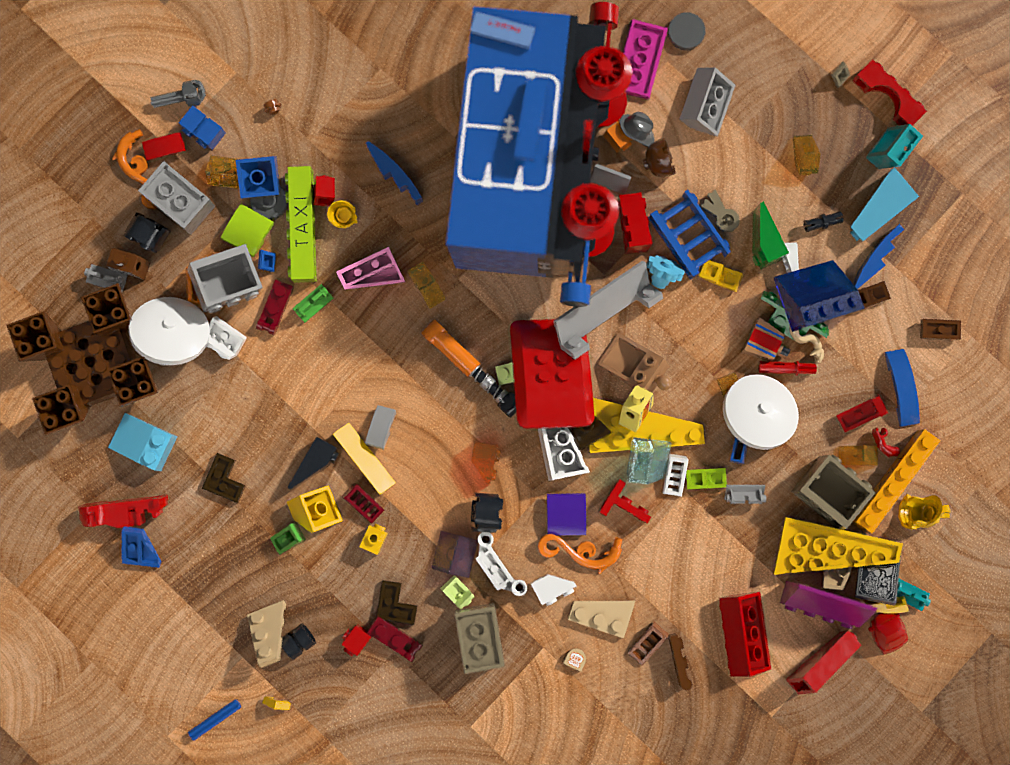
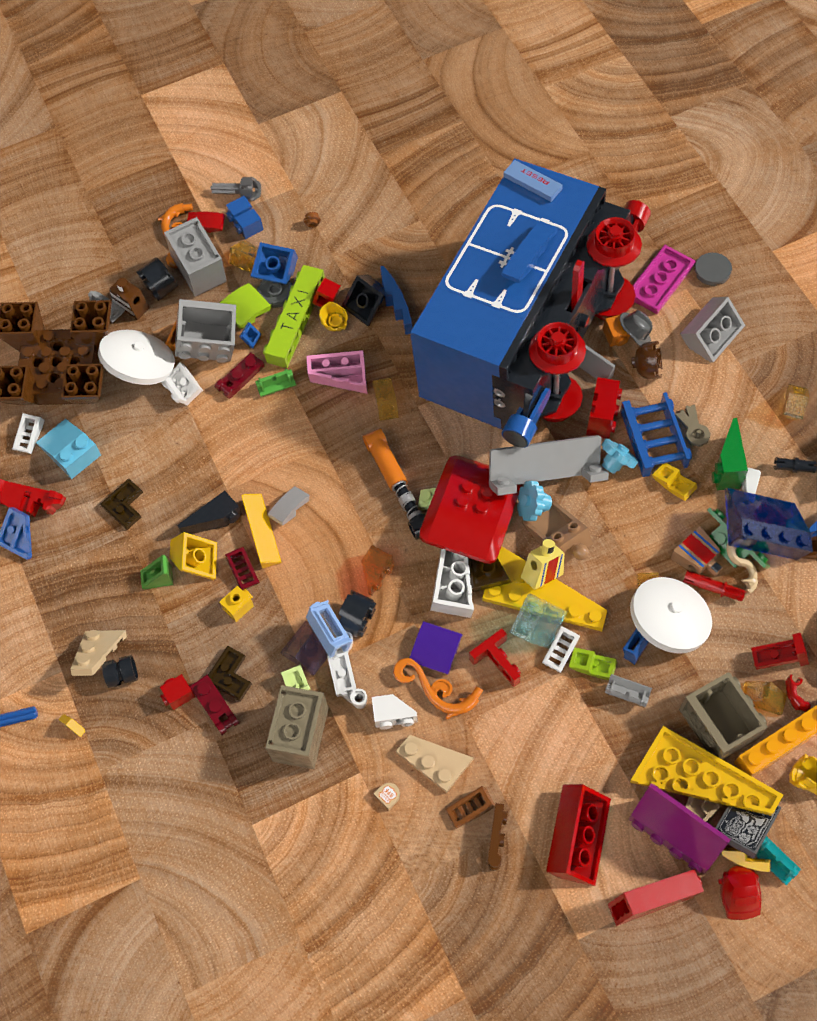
camera: 30 degrees right, 20 degrees down
none -> white slope [12,413,45,454]
none -> light blue window [306,600,353,658]
none -> black slope [341,275,385,326]
none -> medium azure plant [517,481,552,521]

